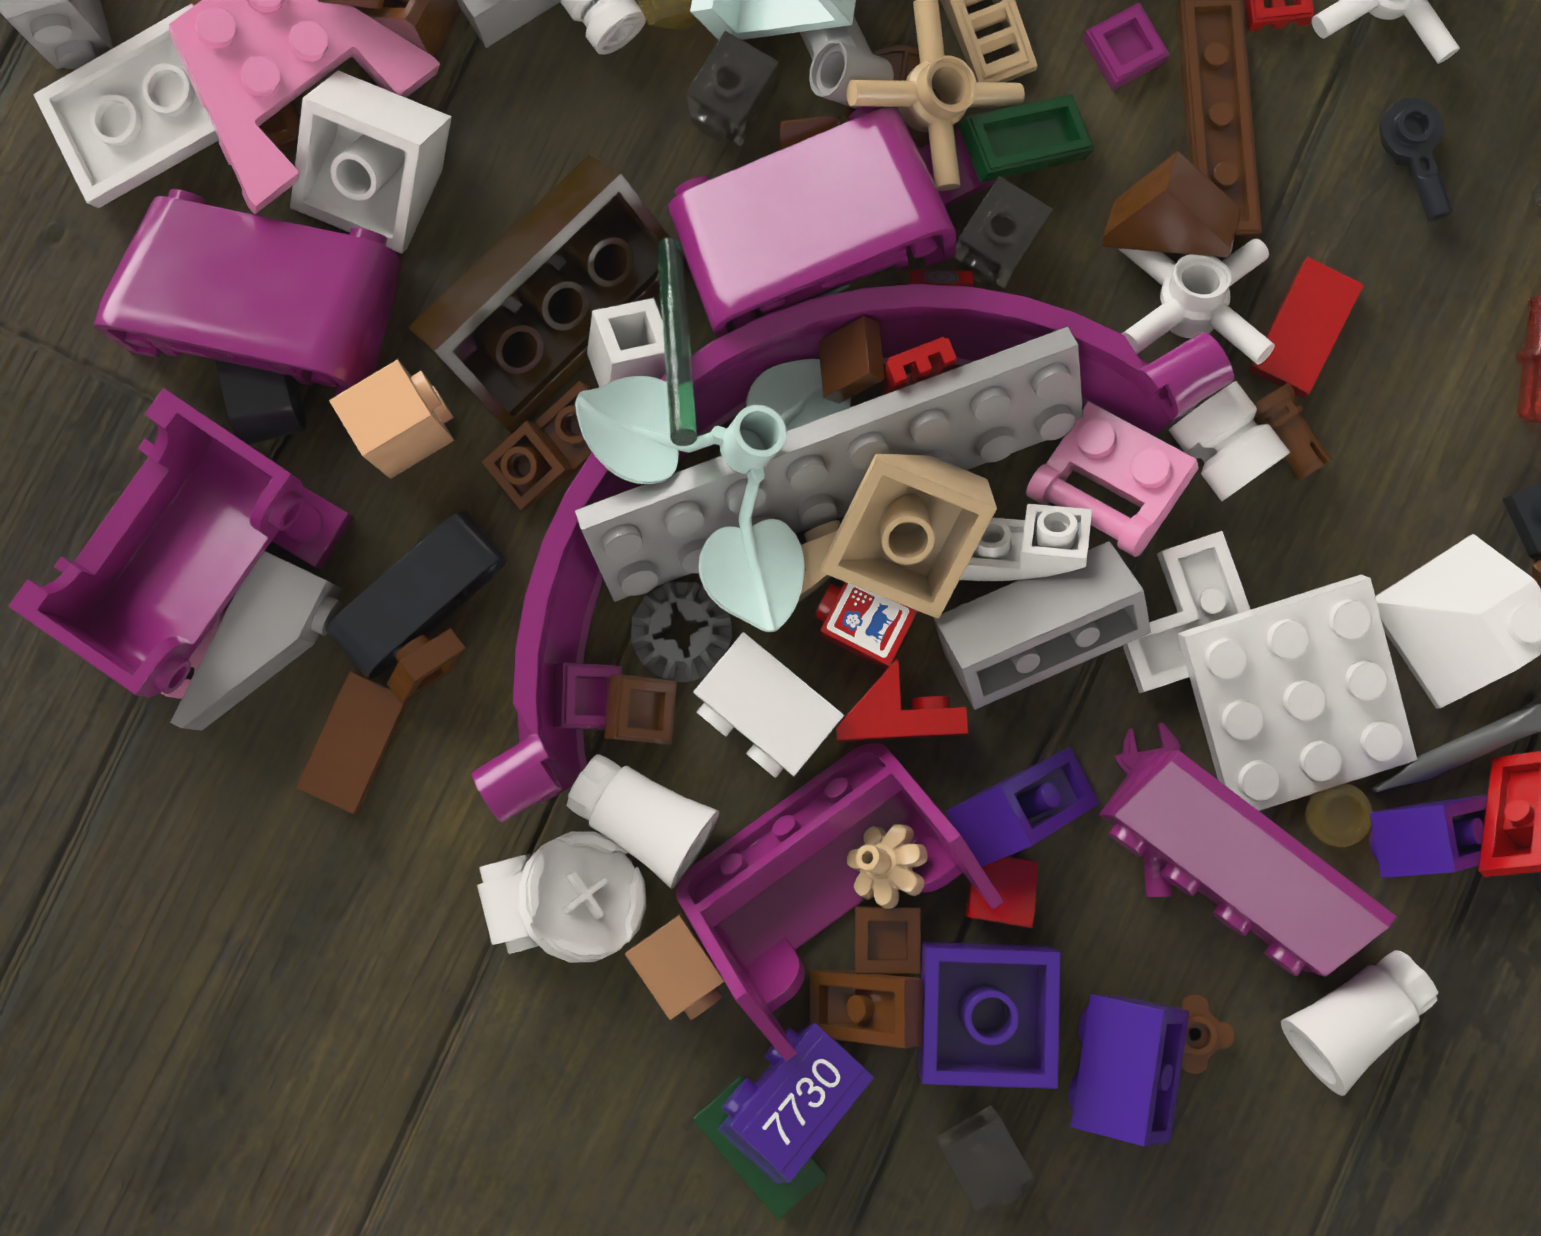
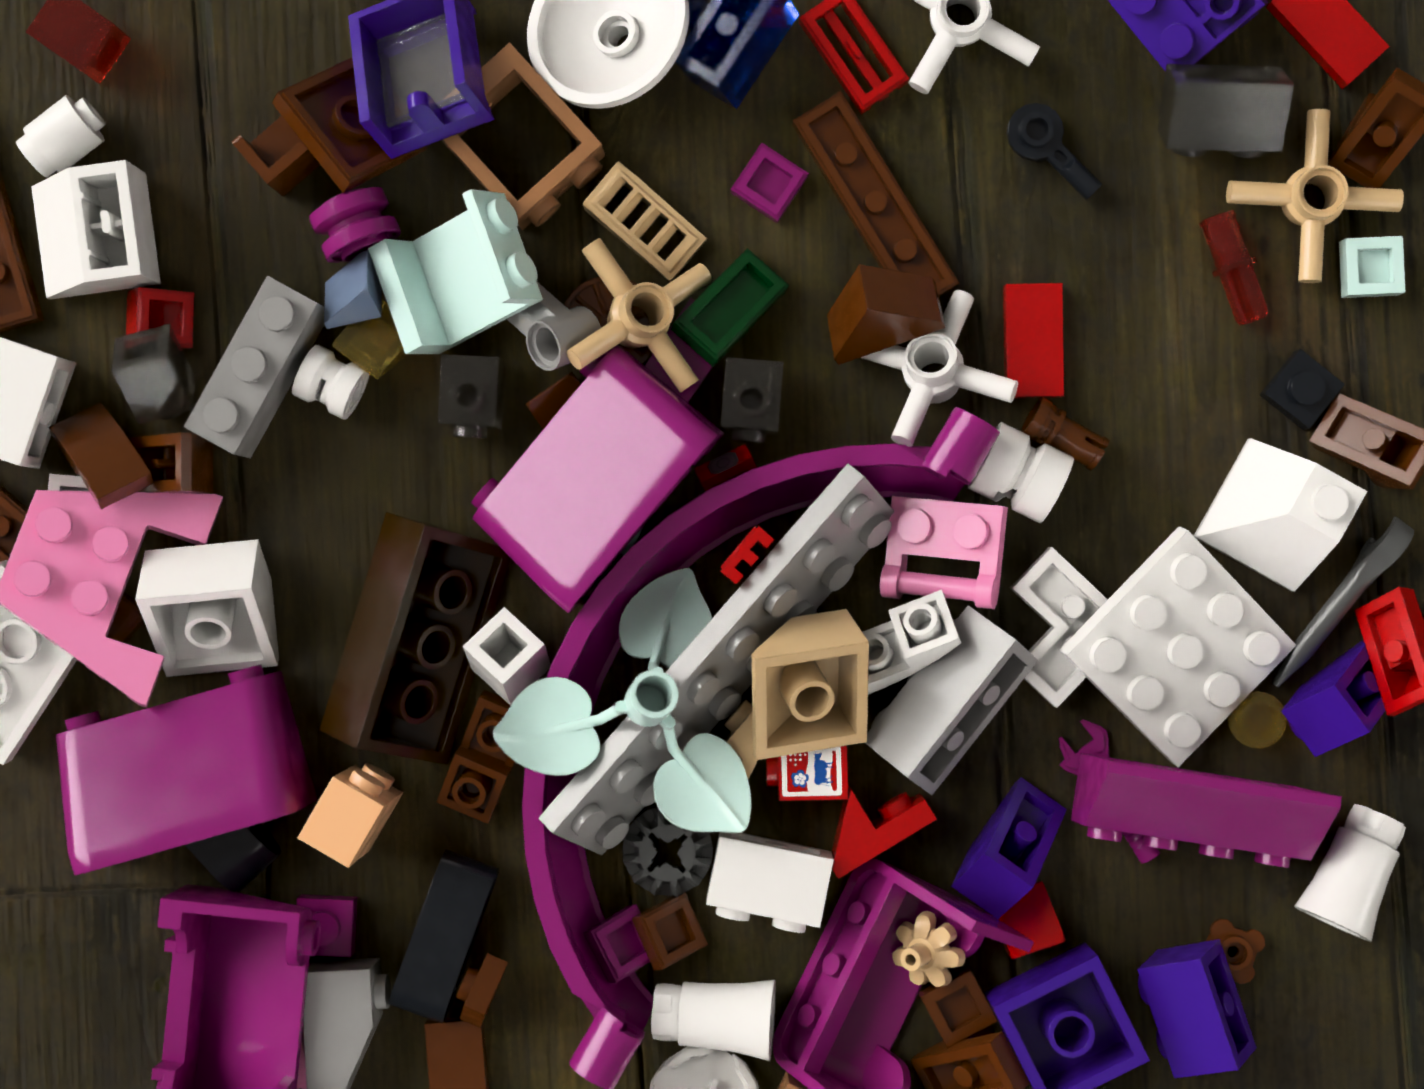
camera: 30 degrees left, 5 degrees up
clear green bar [657,238,697,446] -> none
reddish brown tile [818,316,885,404] -> none

